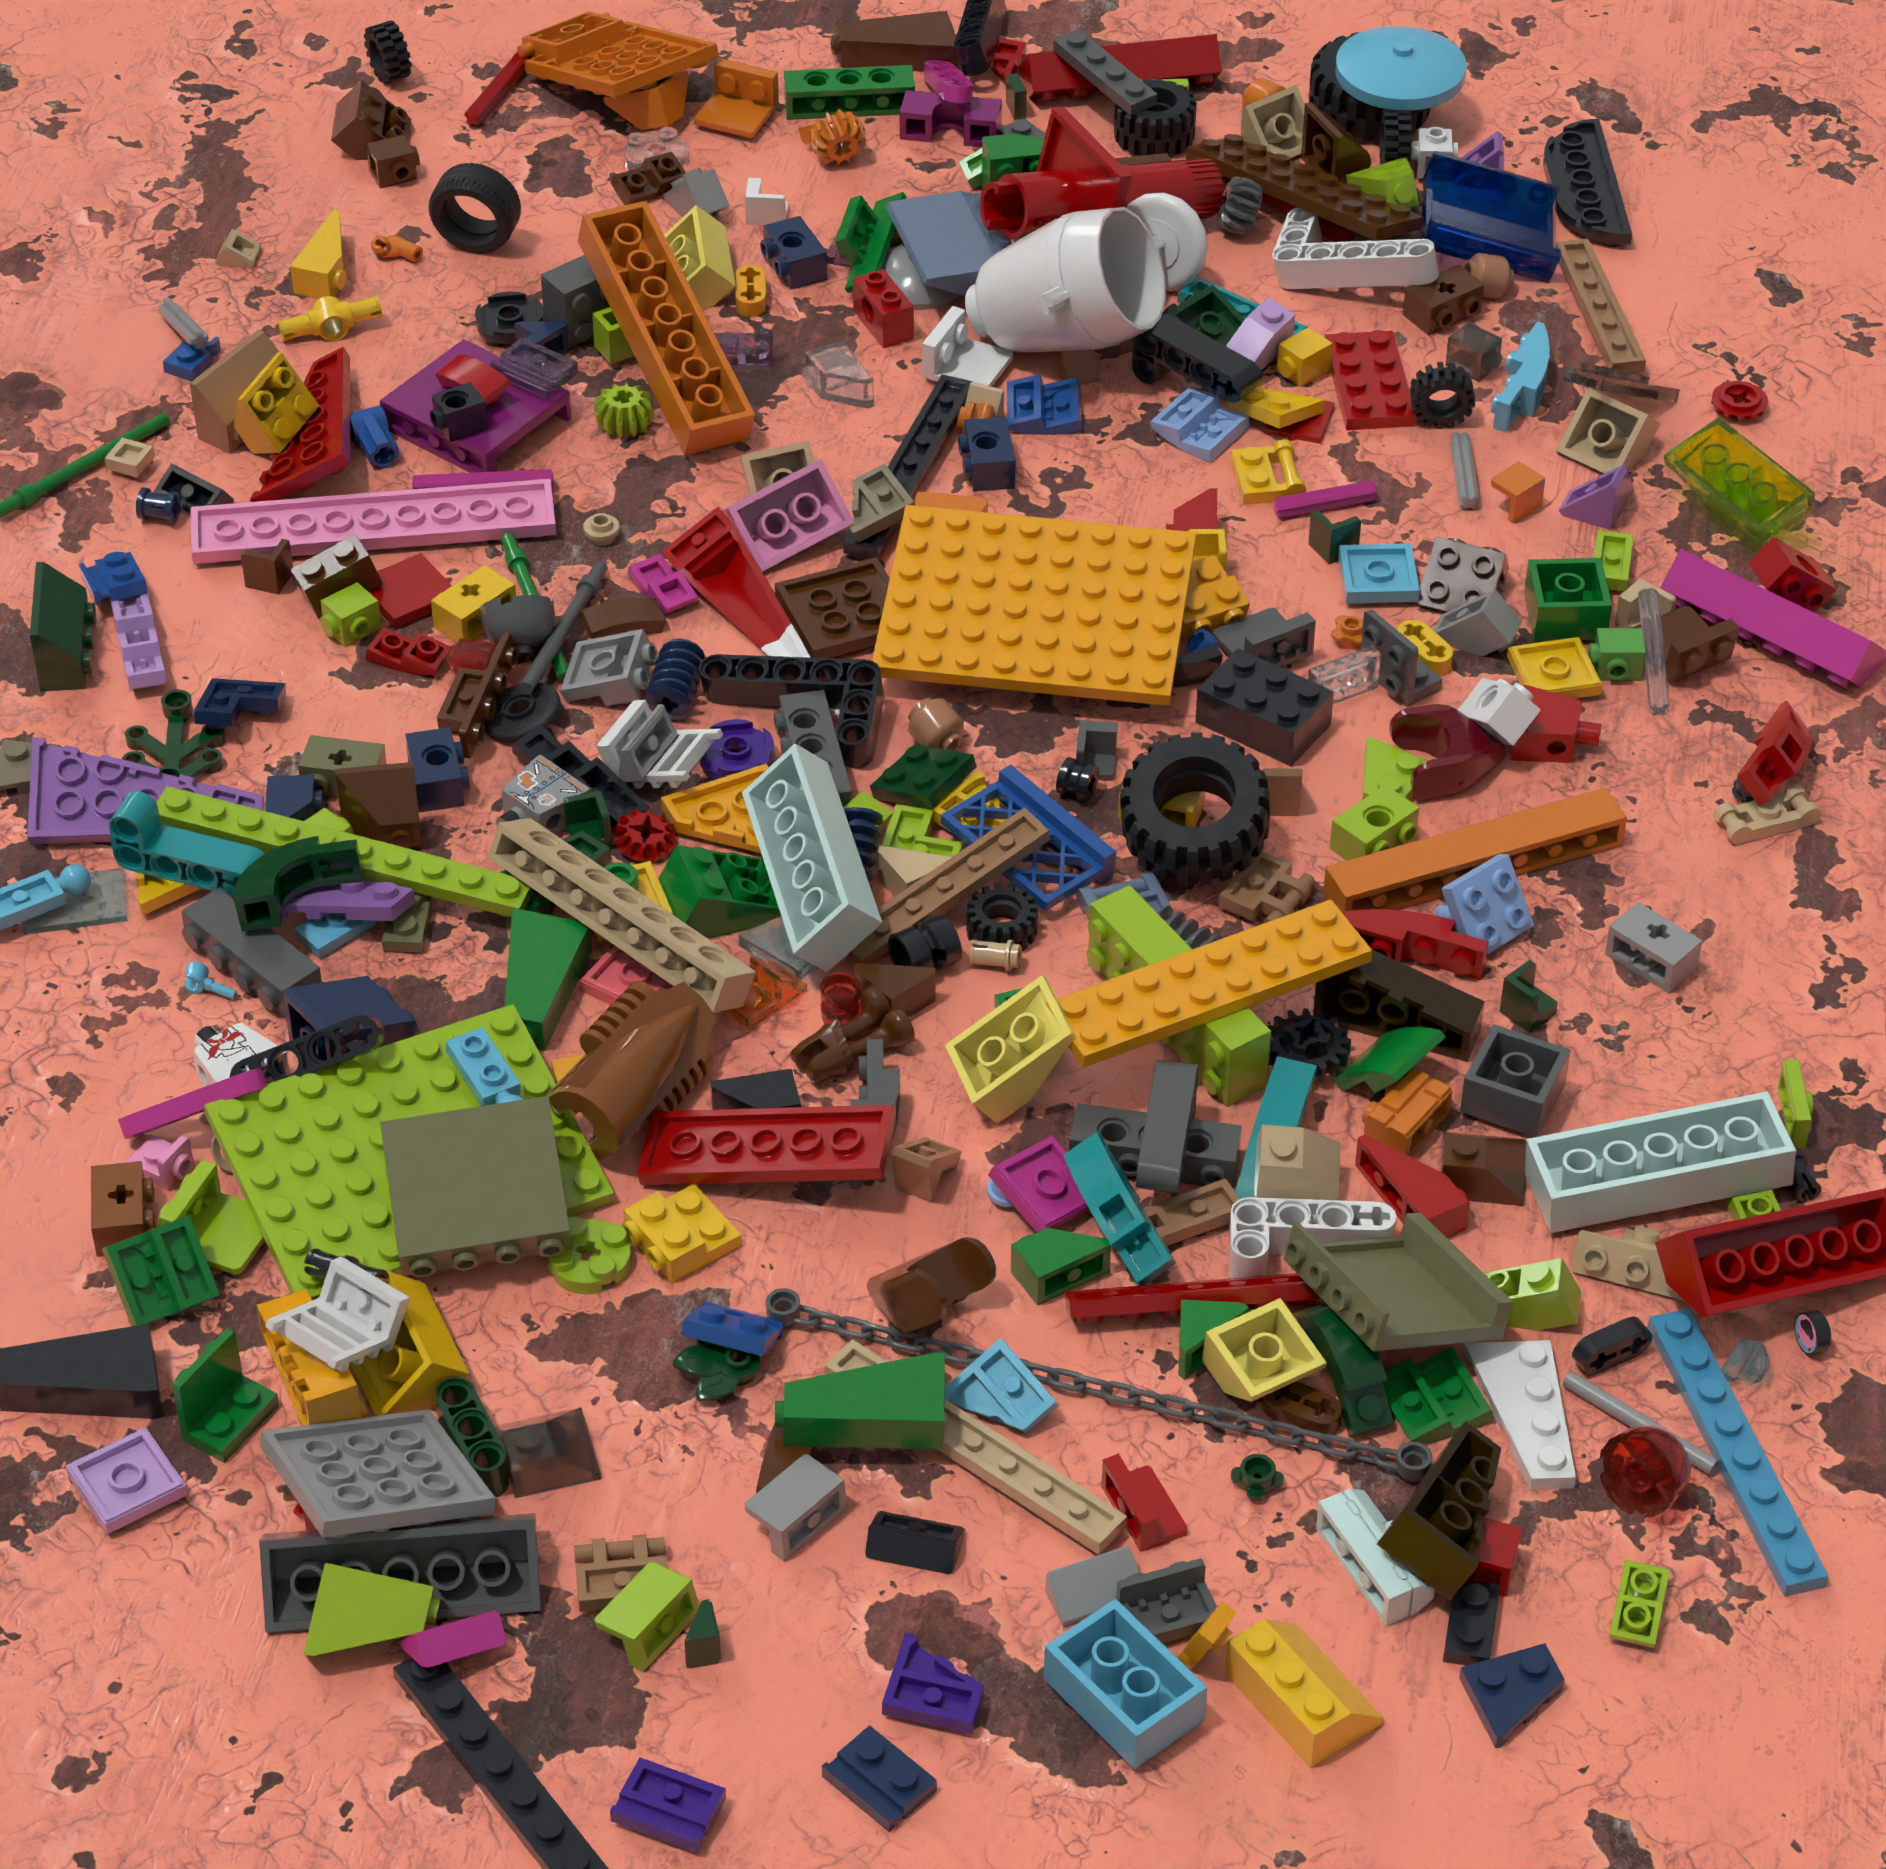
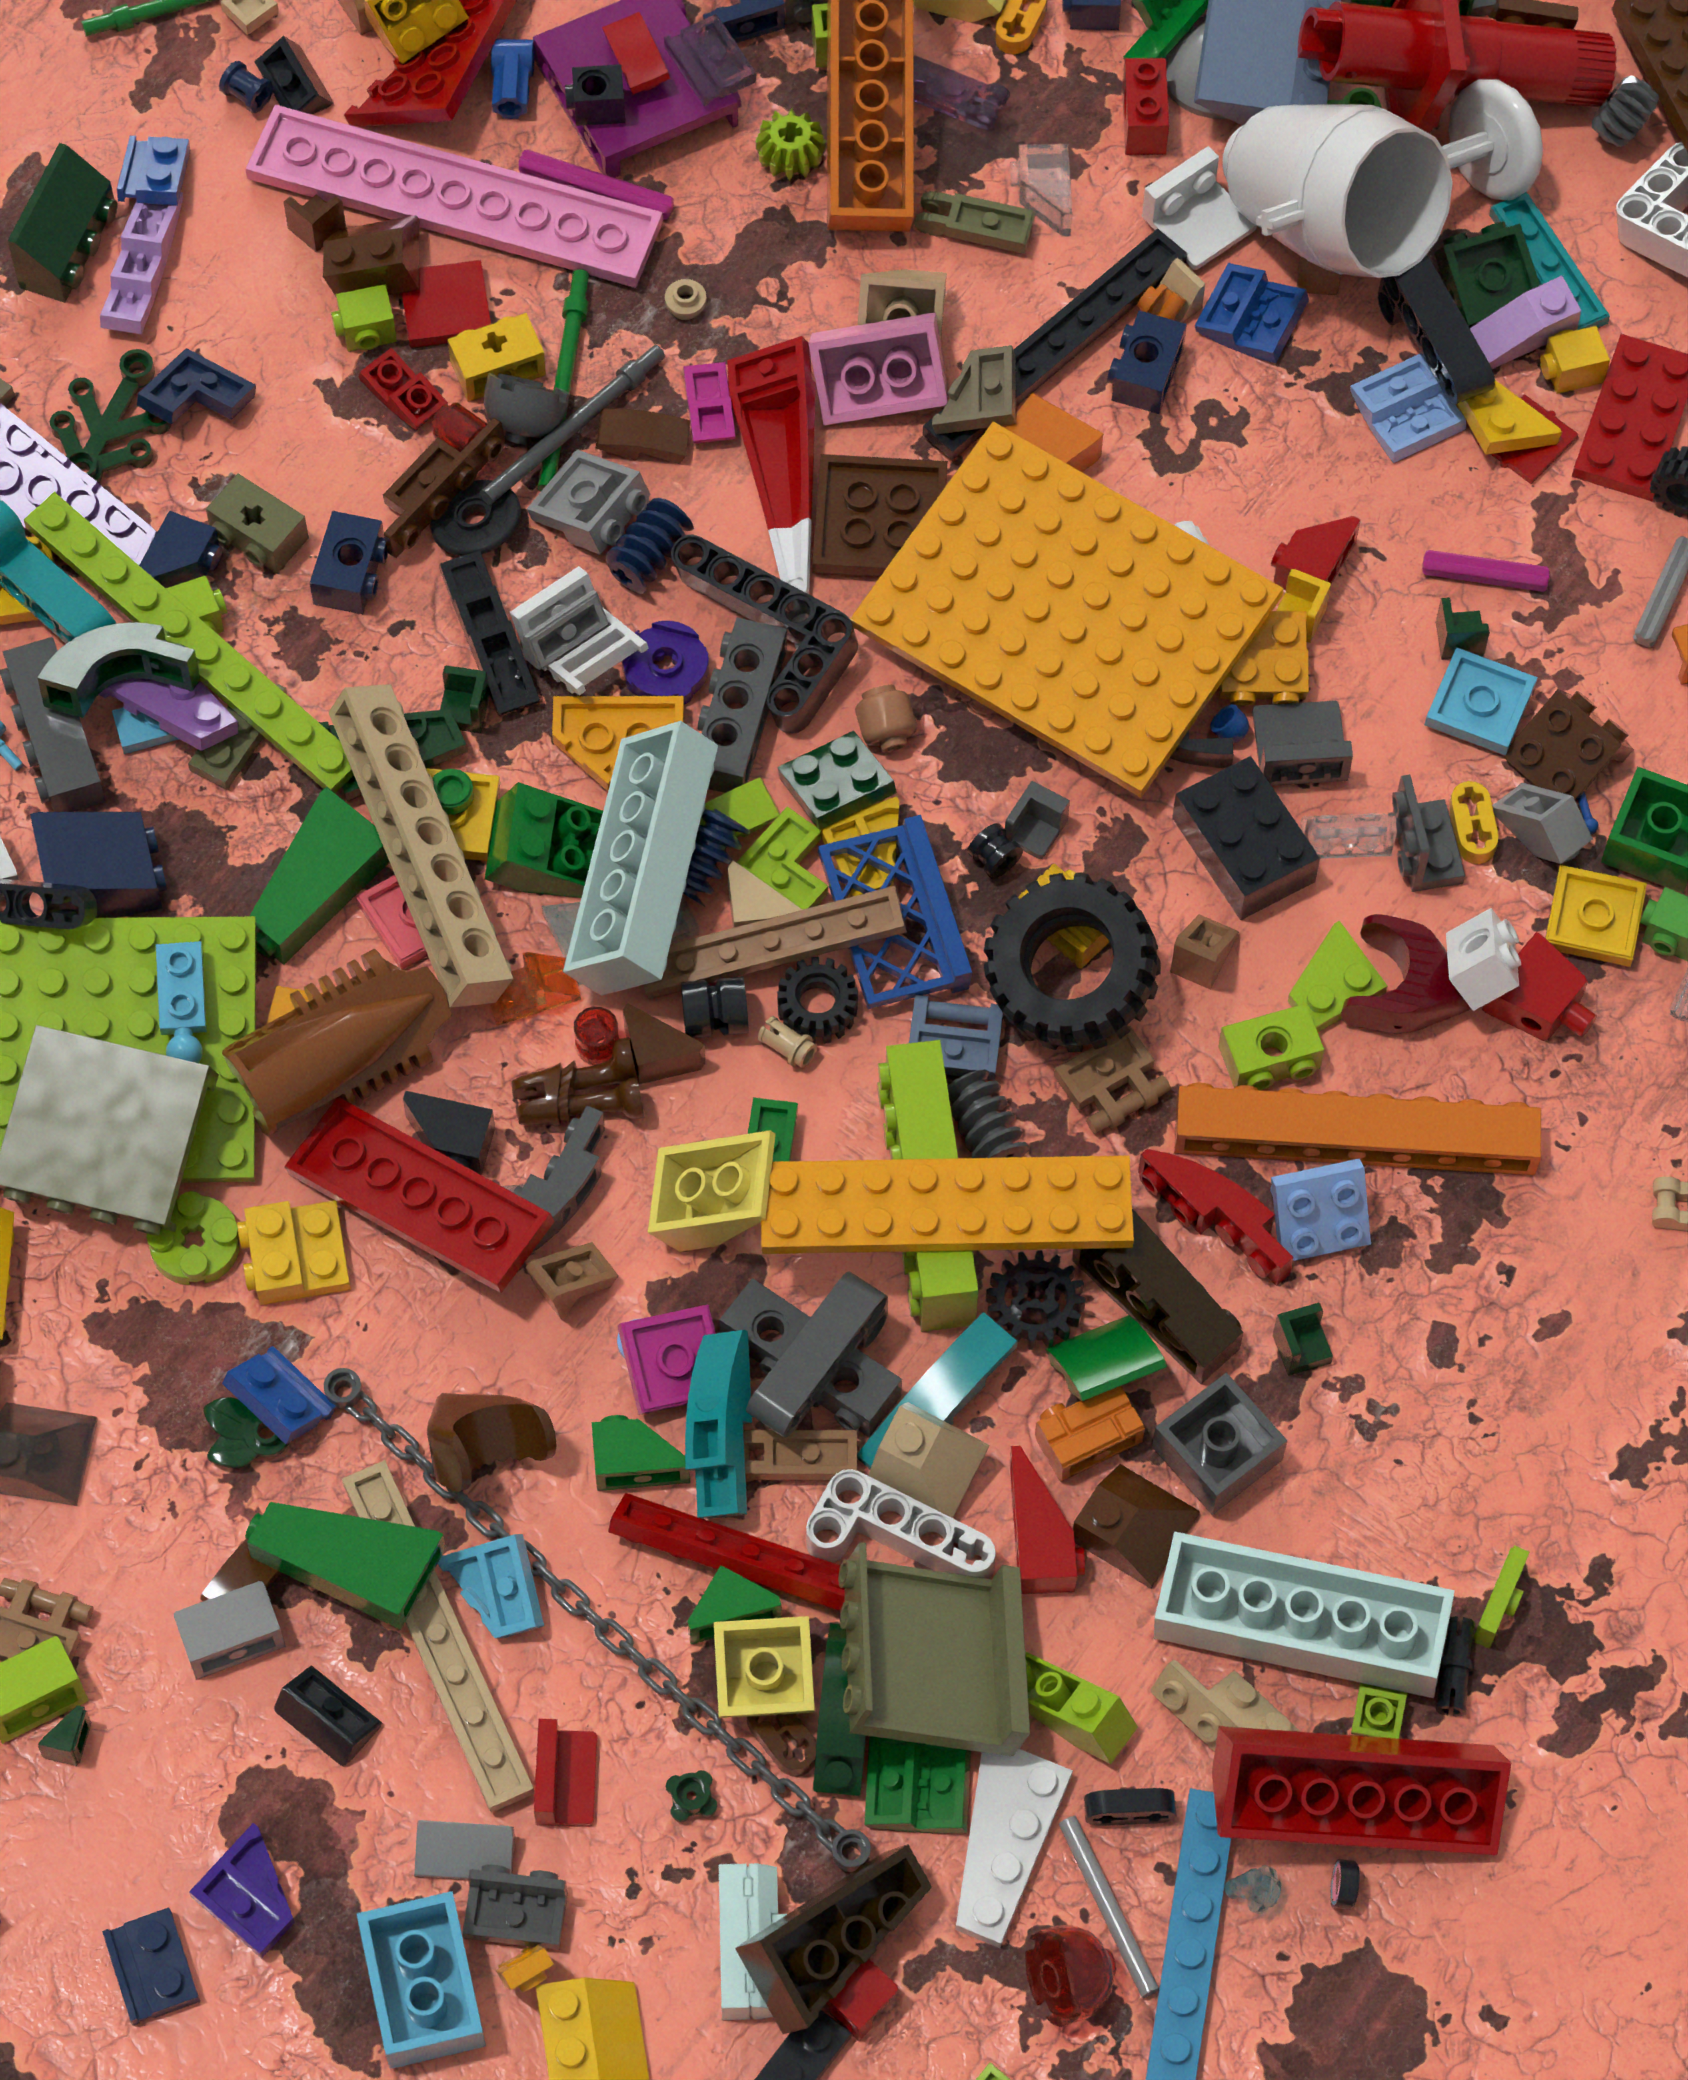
camera: 25 degrees right, 20 degrees up
reddish brown slope [335,762,422,851] -> none
light grey torso [496,755,591,835] -> none
red gear [614,808,676,862] -> none
yellow plate [1230,439,1307,505] -> none
orange plate [1331,615,1363,649] -> none
light grey brick [1605,902,1702,993] -> none
none -> olive hinge [914,191,1035,254]

